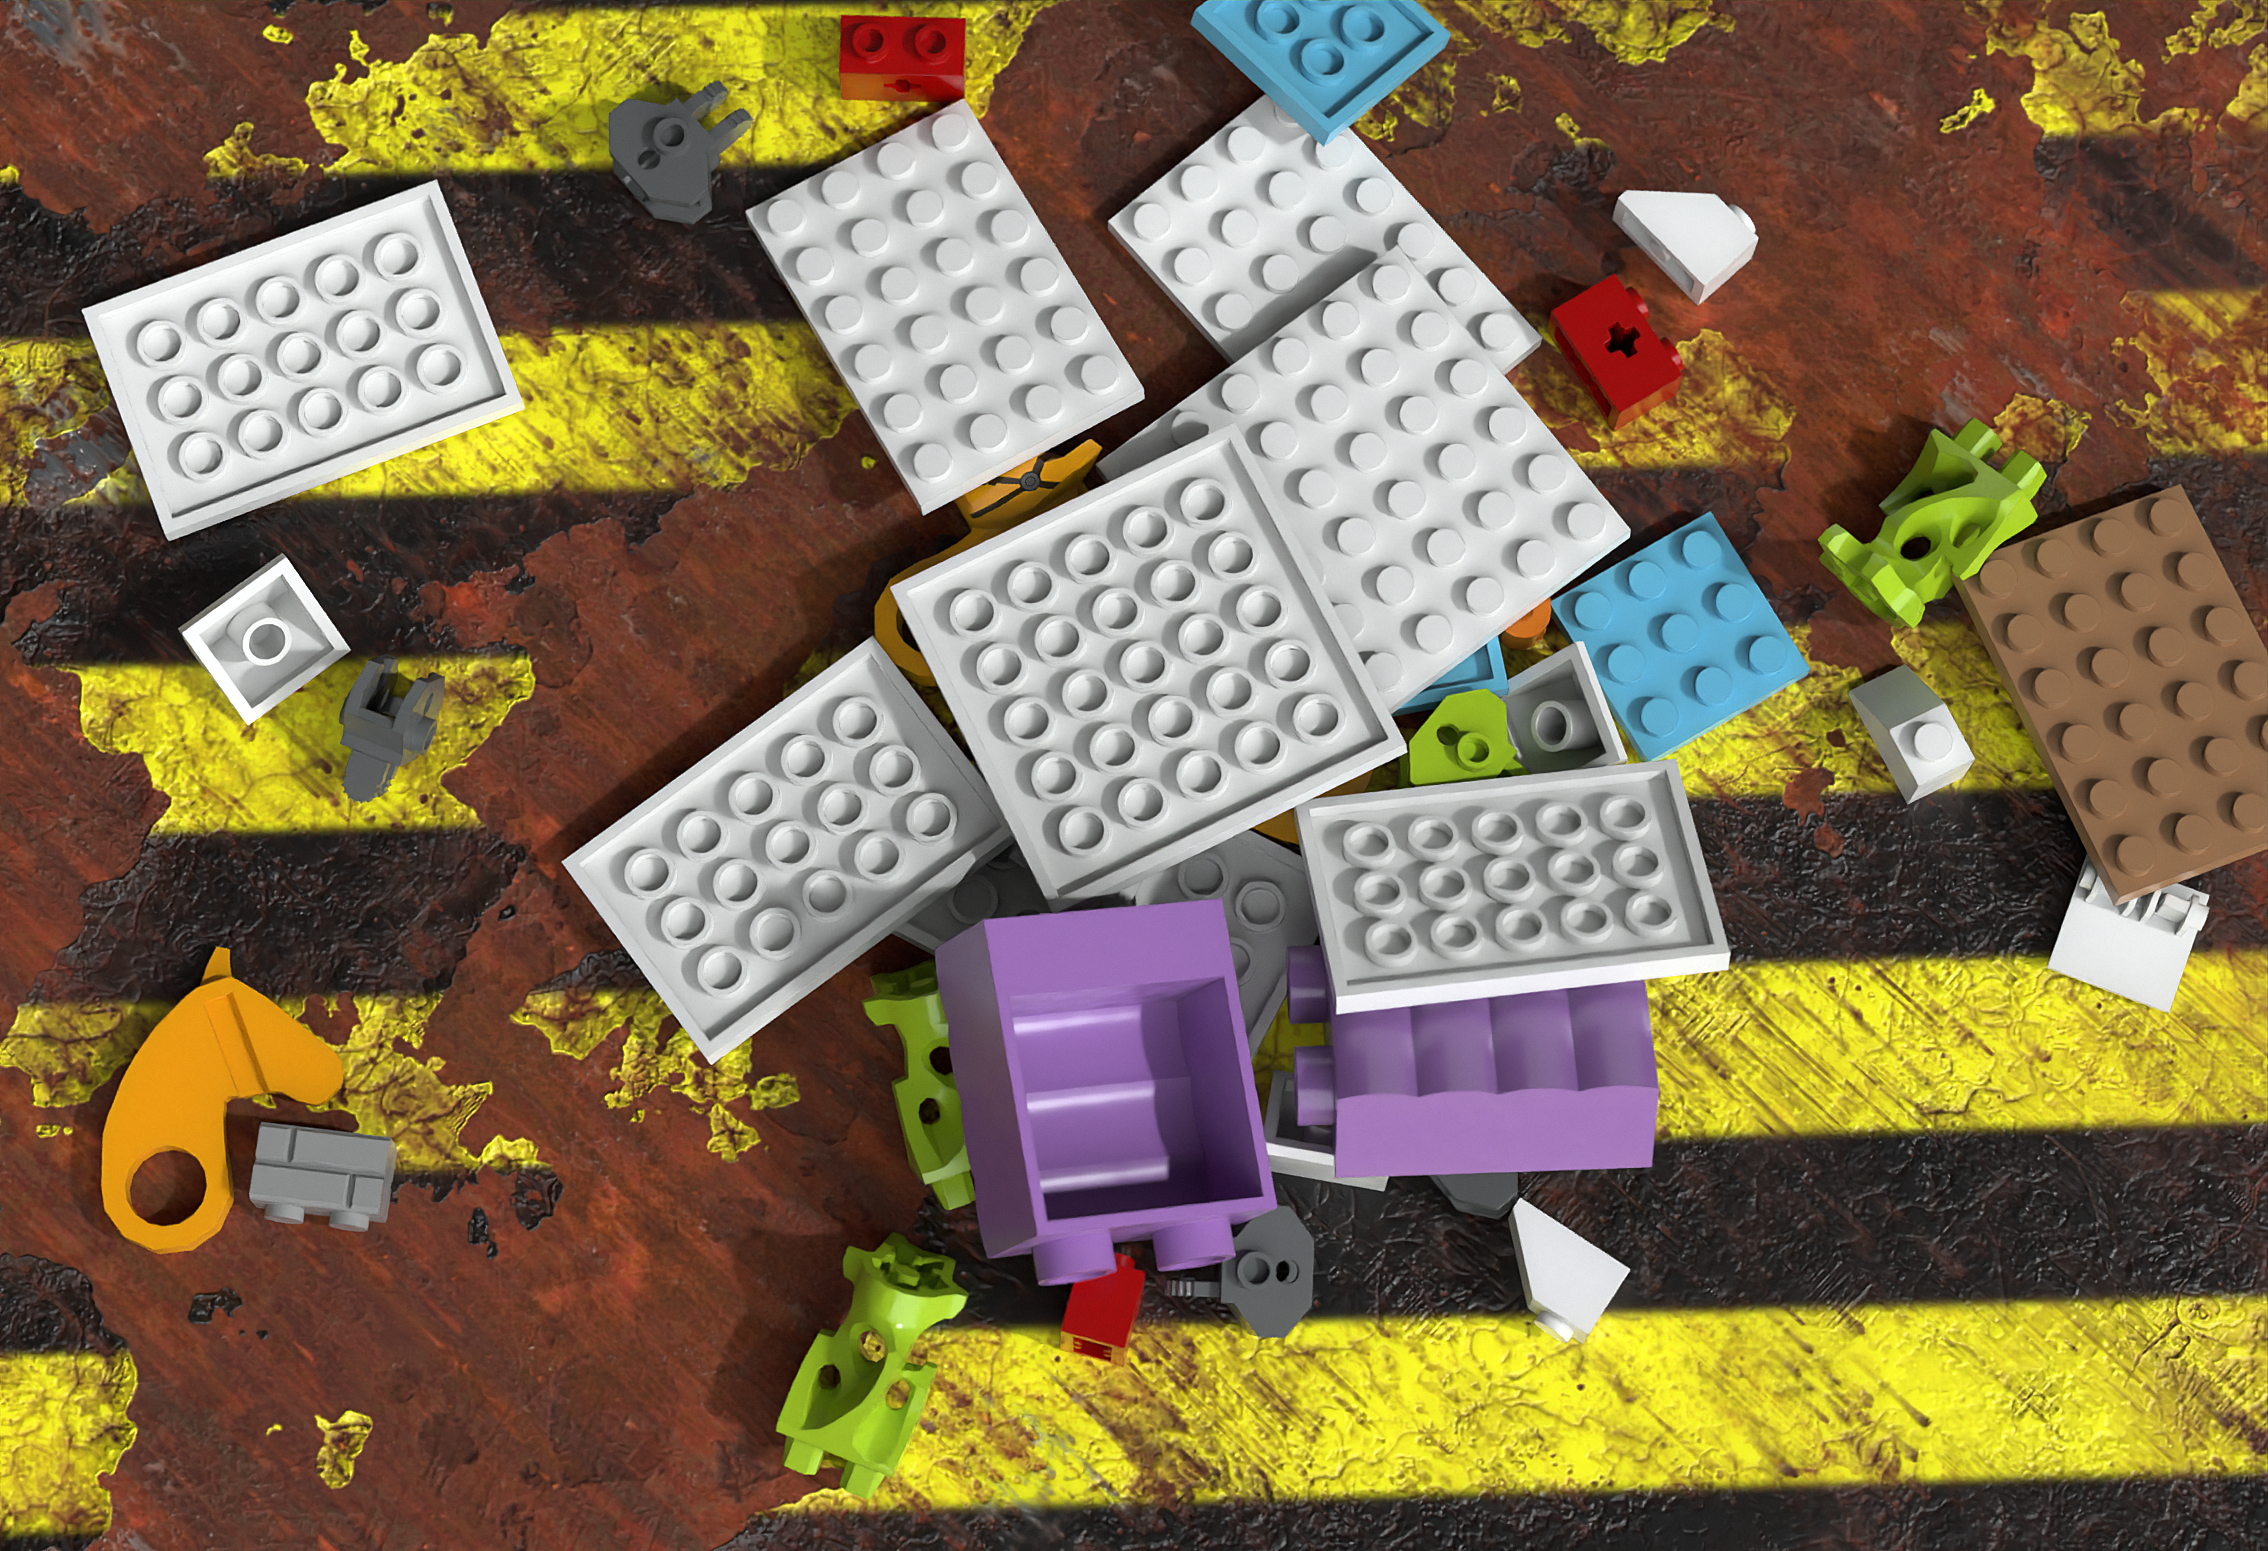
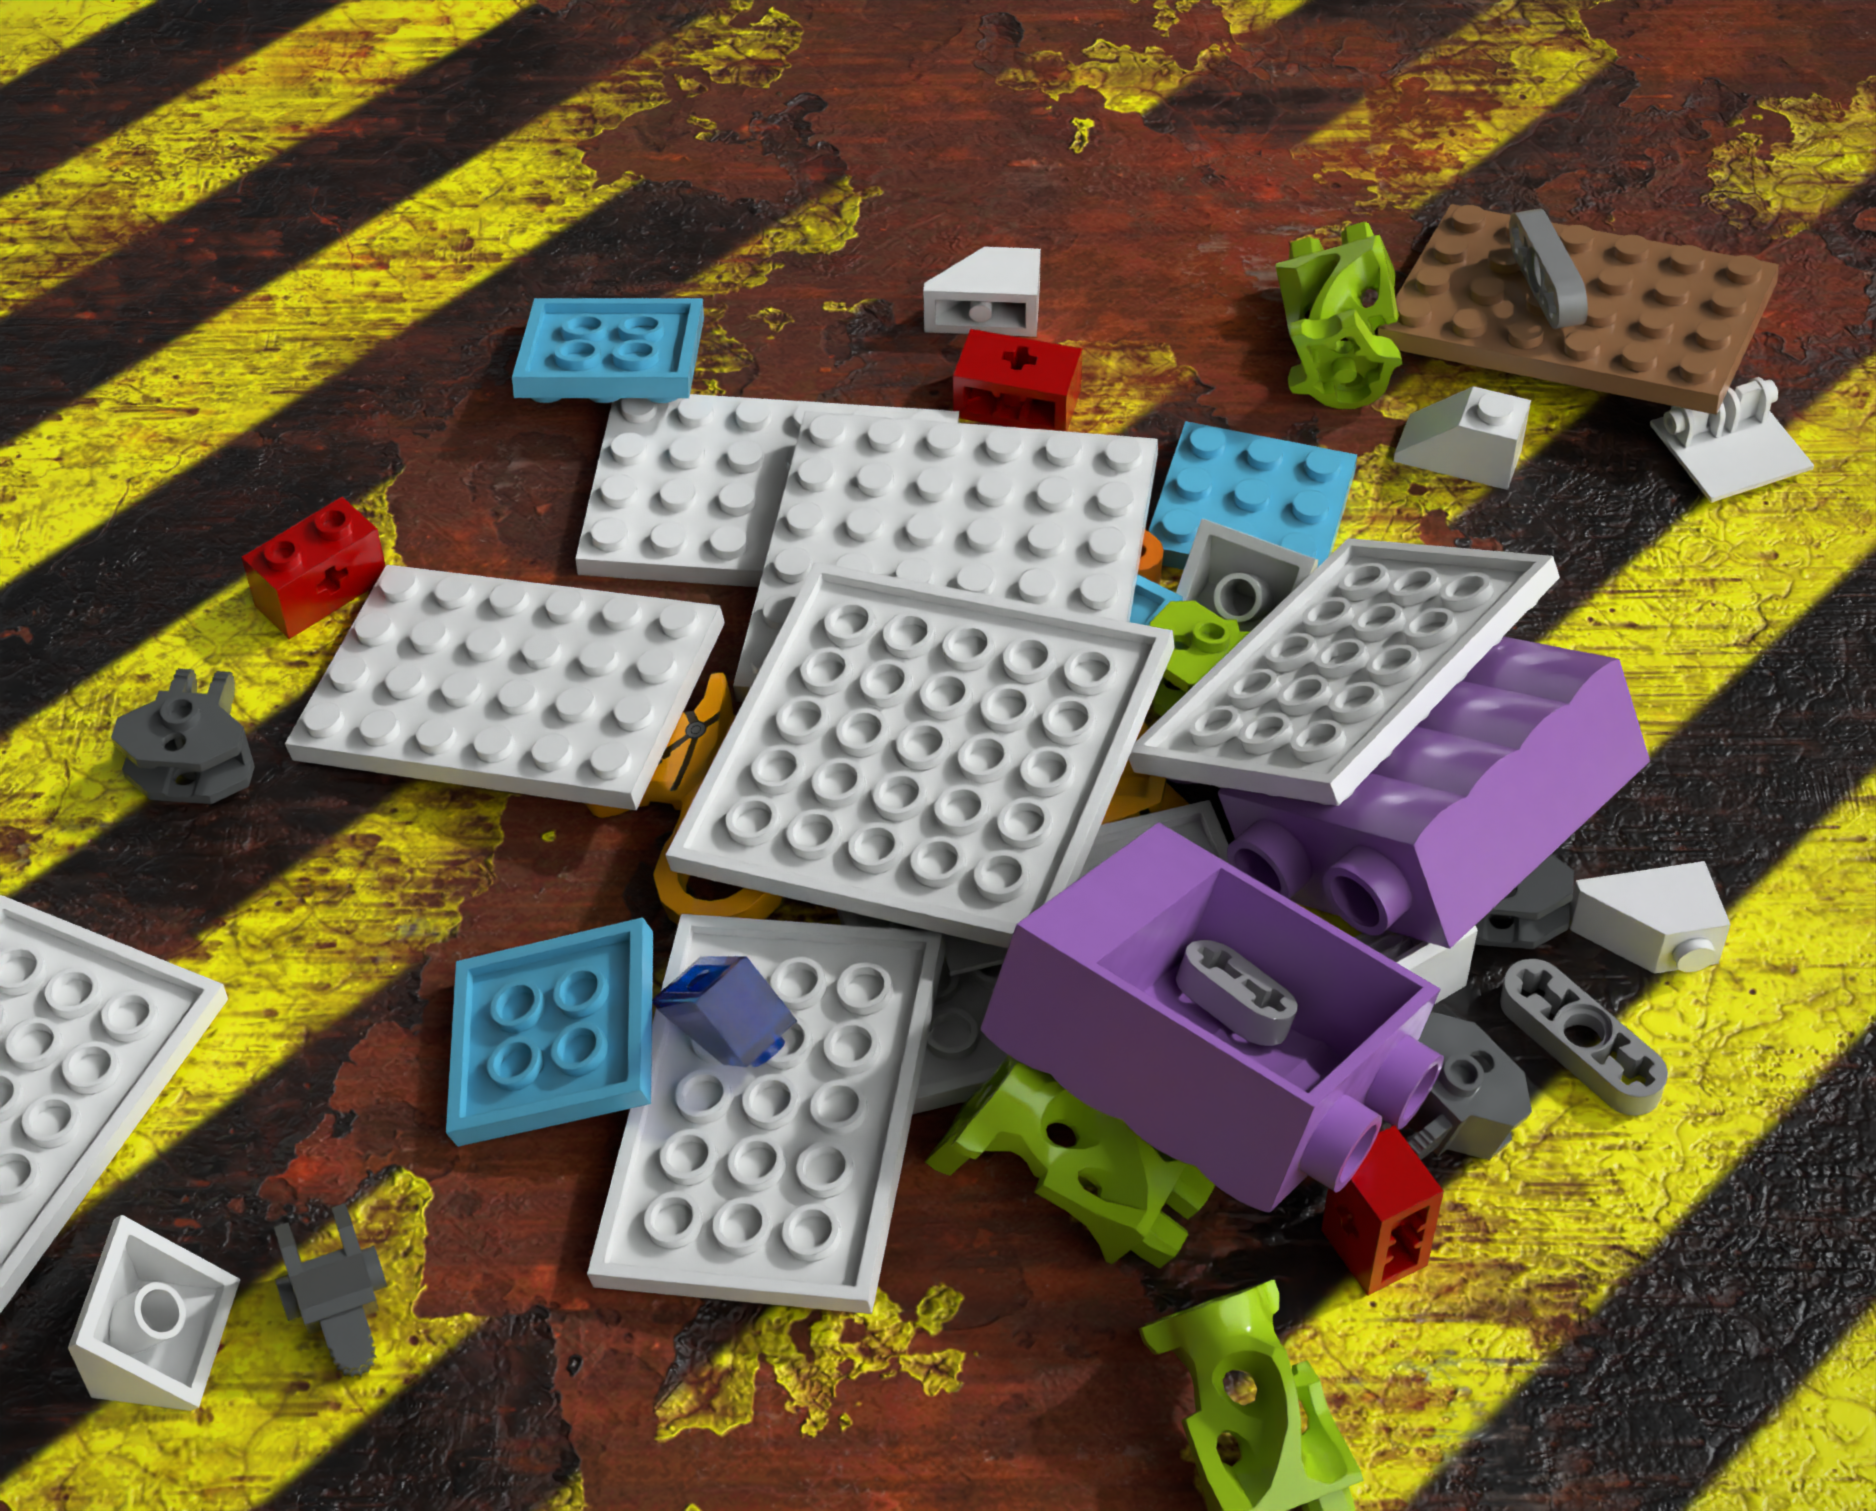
camera: 40 degrees left, 25 degrees down
none -> medium azure plate [446,917,653,1147]
none -> clear blue slope [652,956,797,1067]
none -> light grey beam [1176,940,1298,1046]
none -> light grey beam [1500,959,1668,1116]
none -> light grey beam [1509,208,1588,329]

